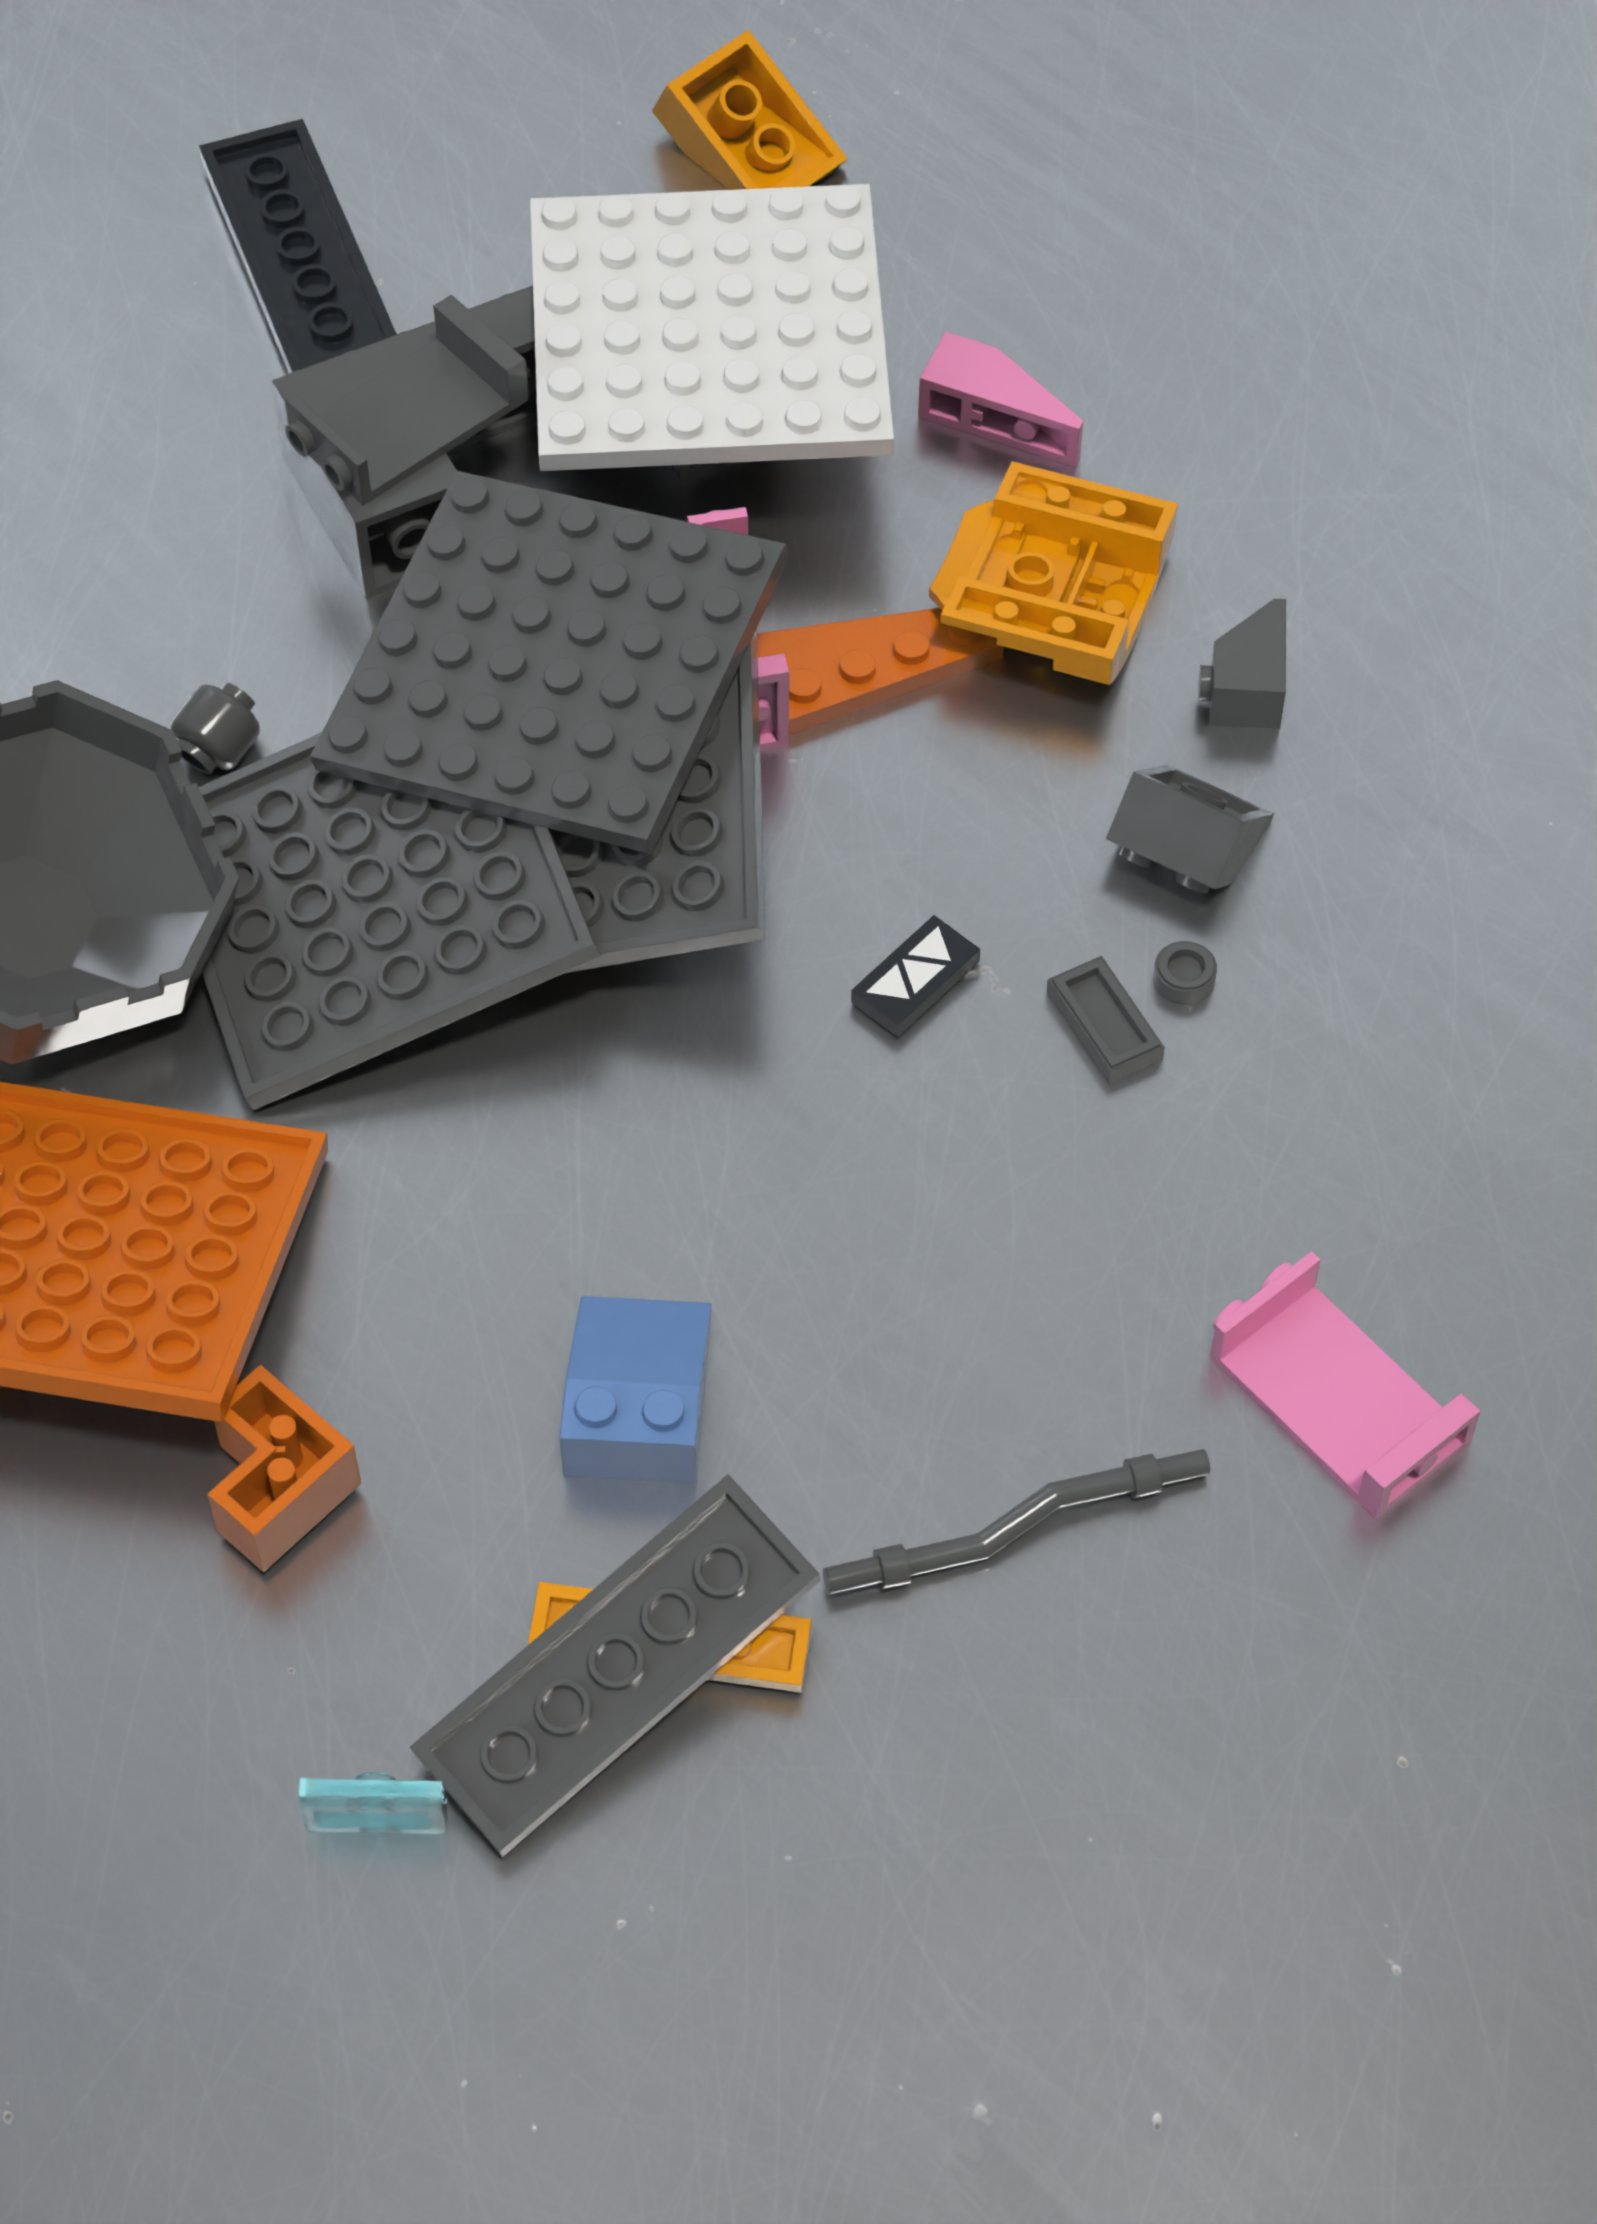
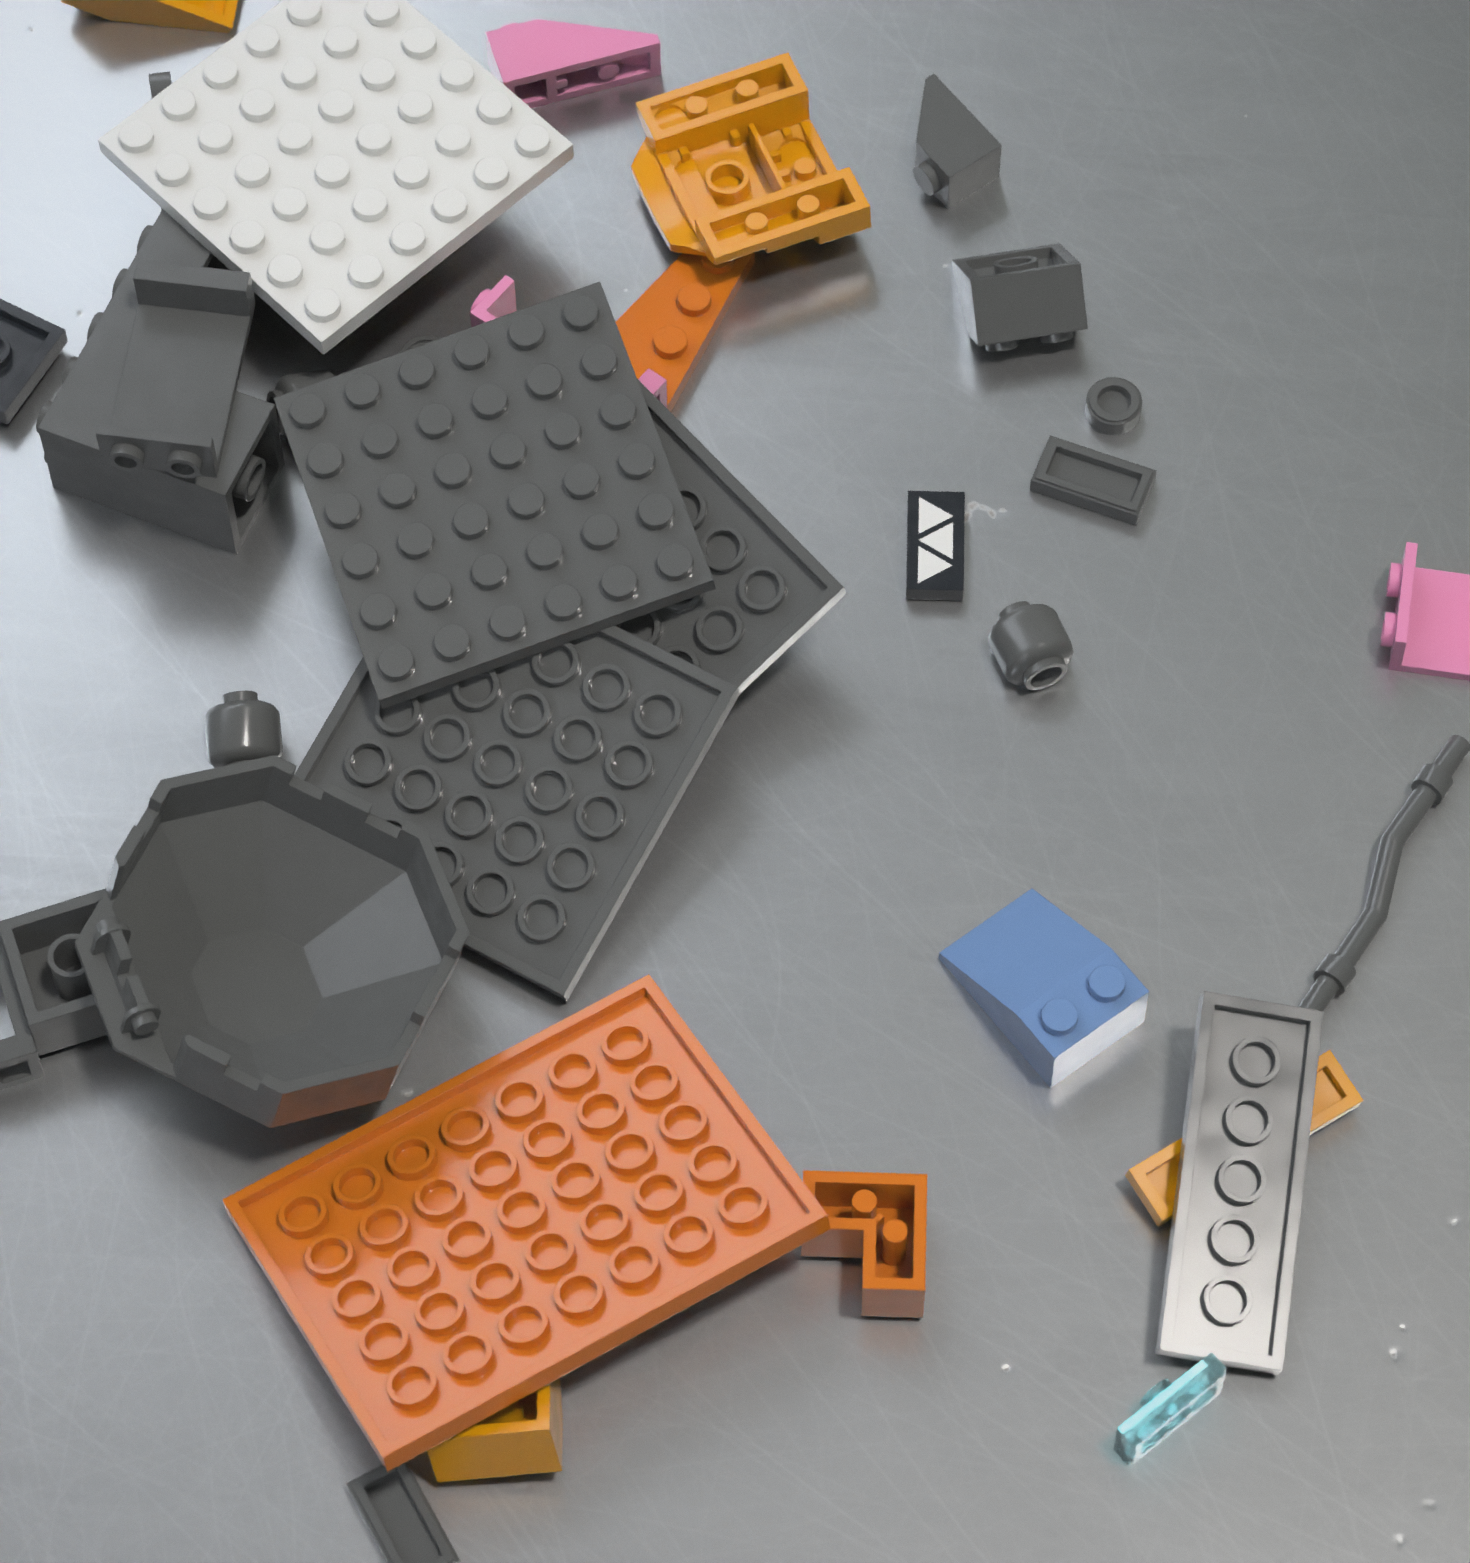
camera: 40 degrees left, 5 degrees up
none -> dark grey head [988,601,1074,690]

